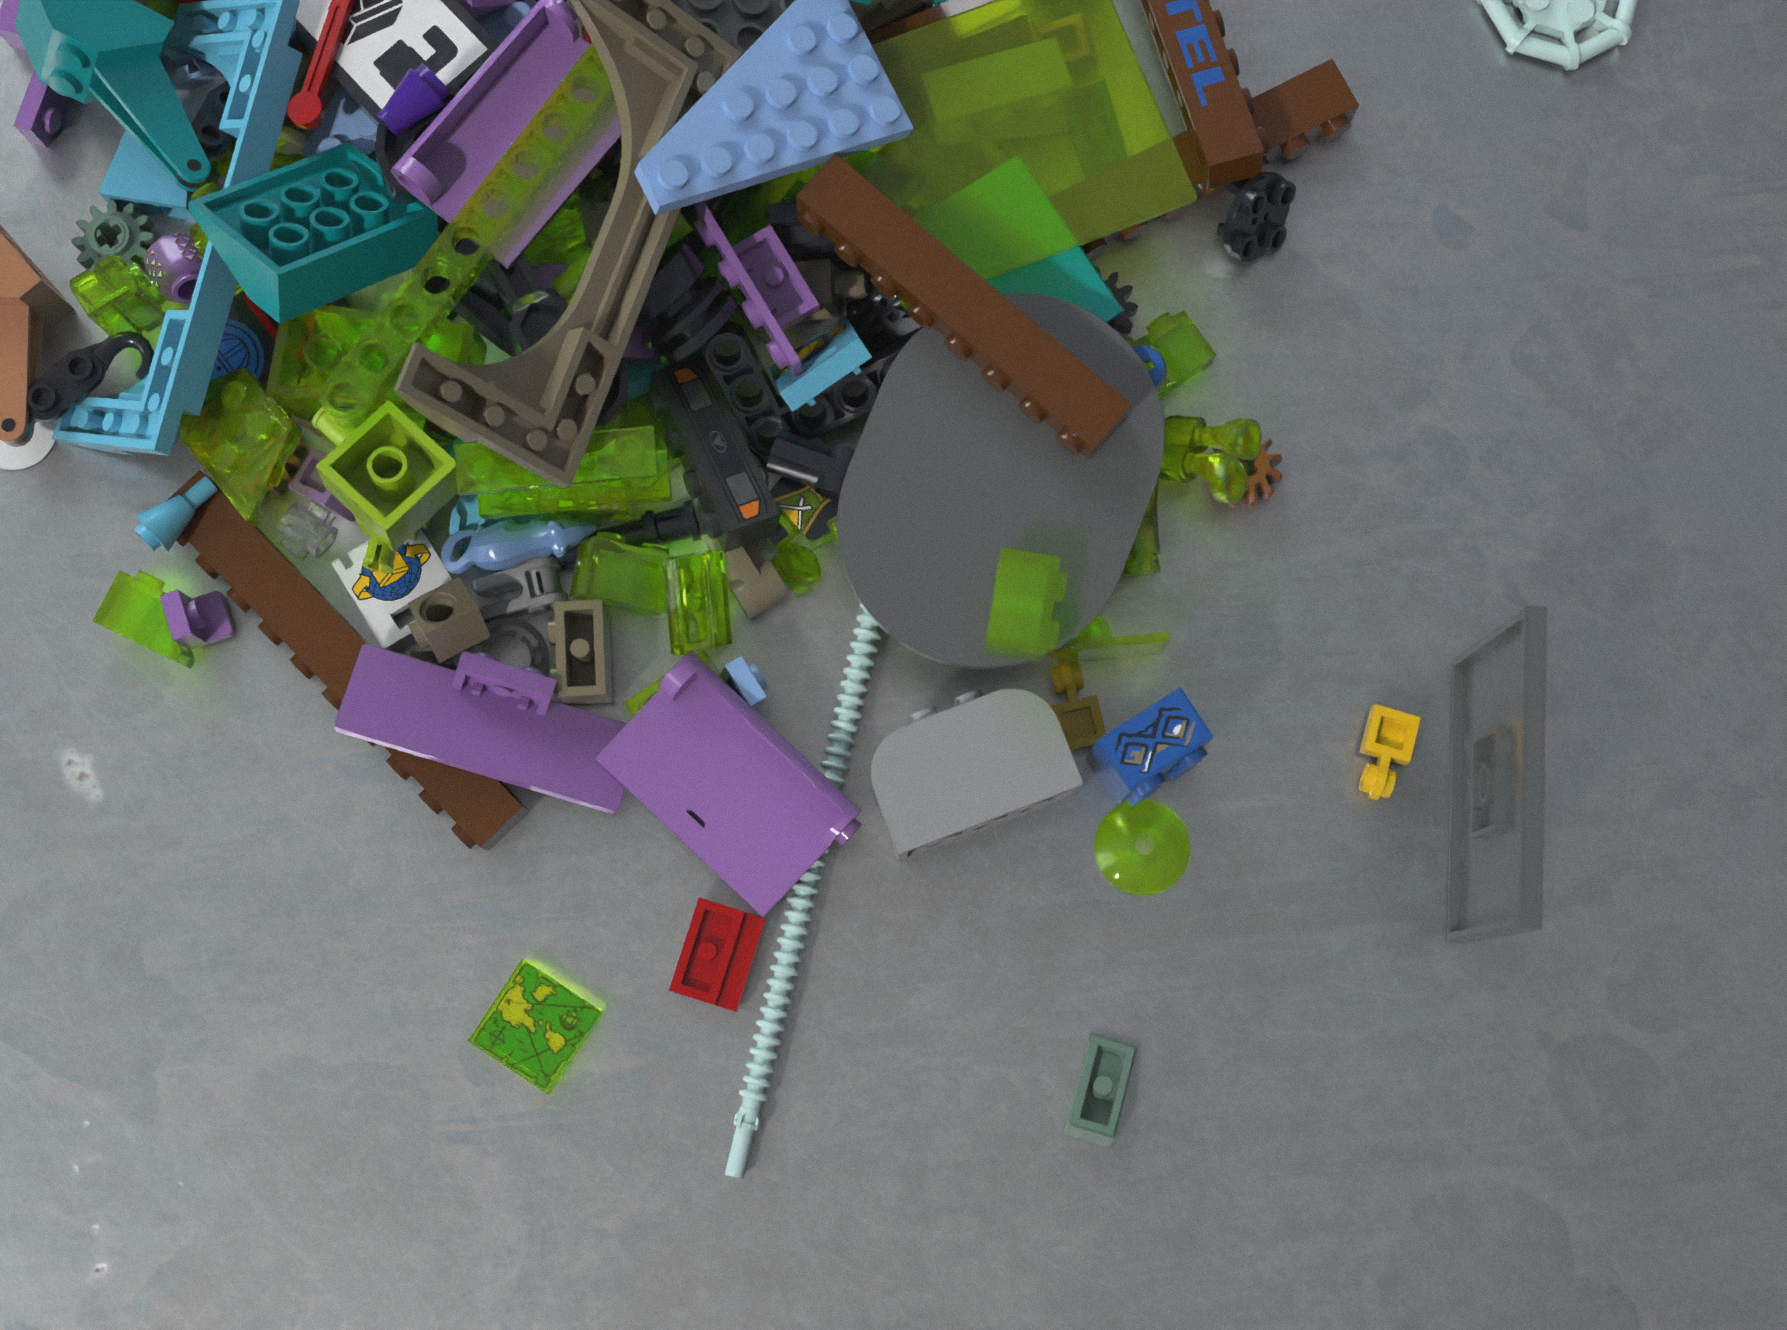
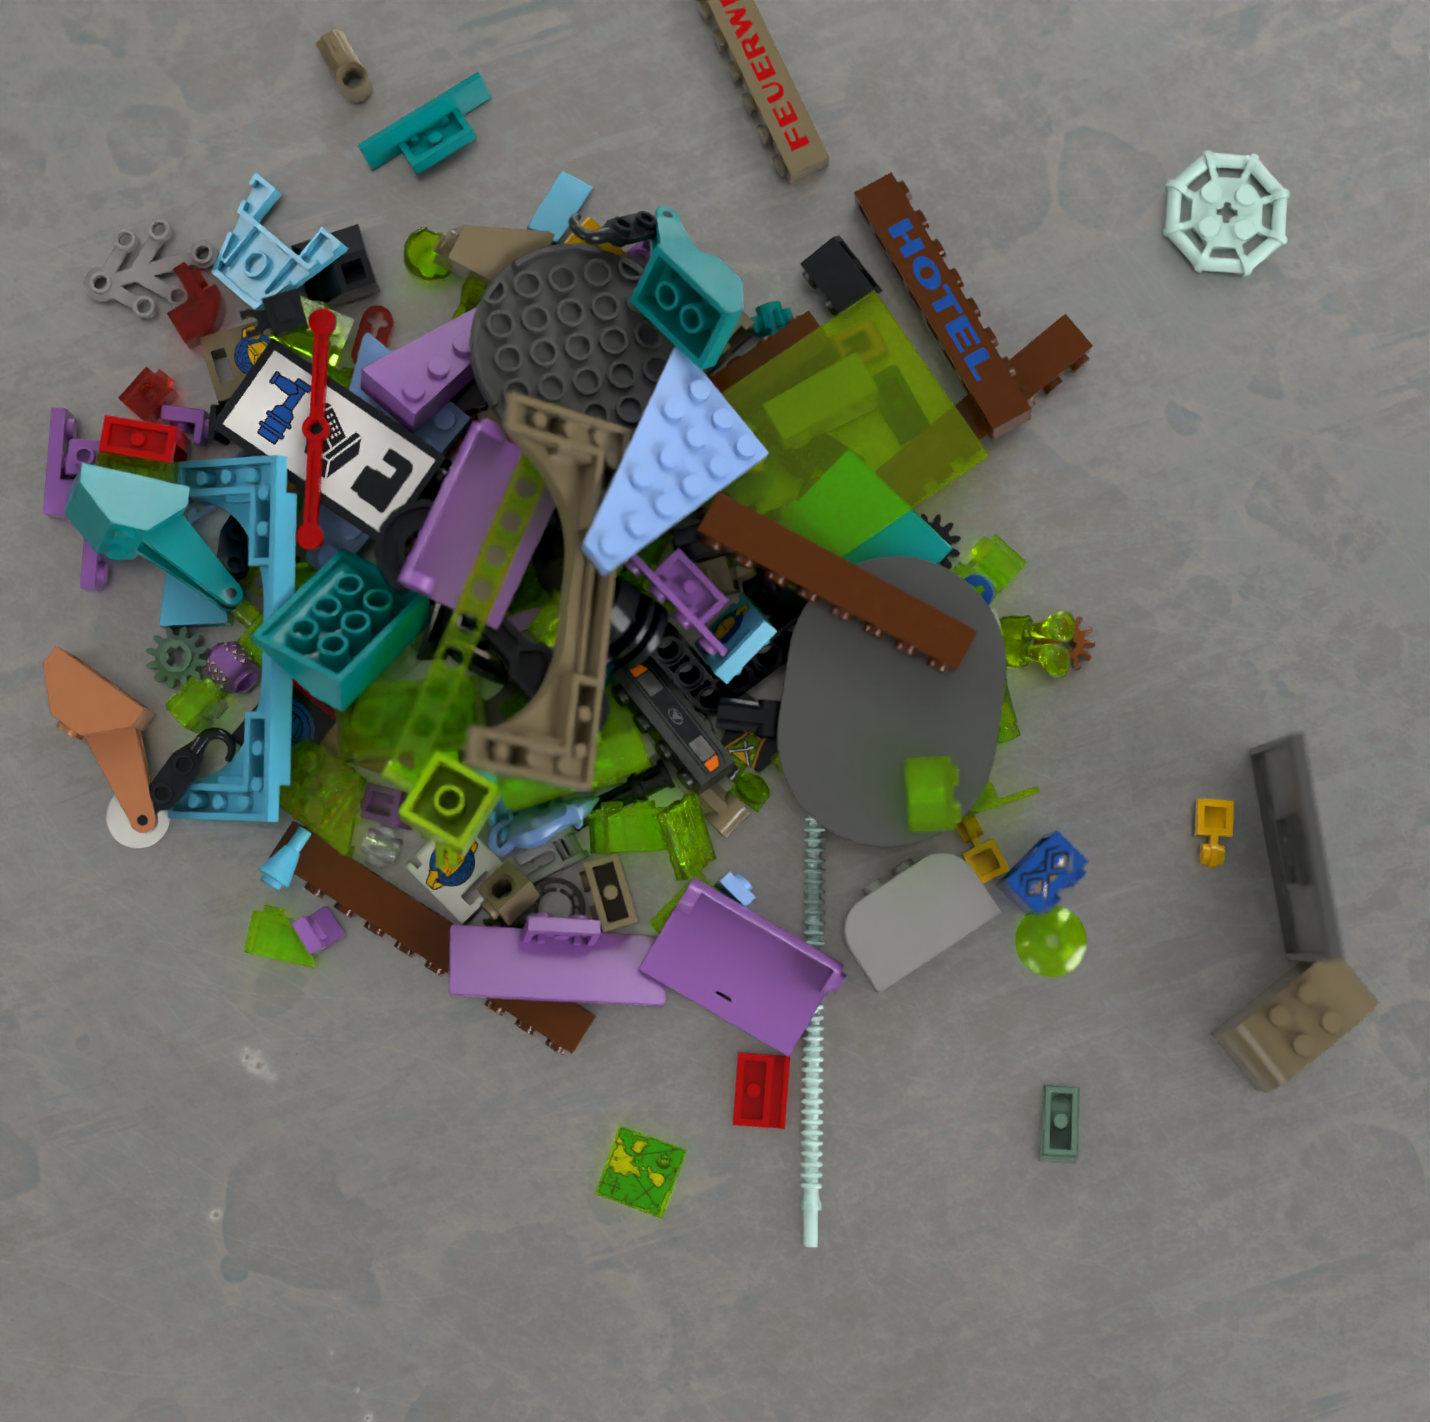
camera: 15 degrees left, 5 degrees up
dark purple cone [377,64,450,137] -> none
black plate [1217,172,1296,262] -> none
none -> dark tan brick [1211,959,1379,1093]

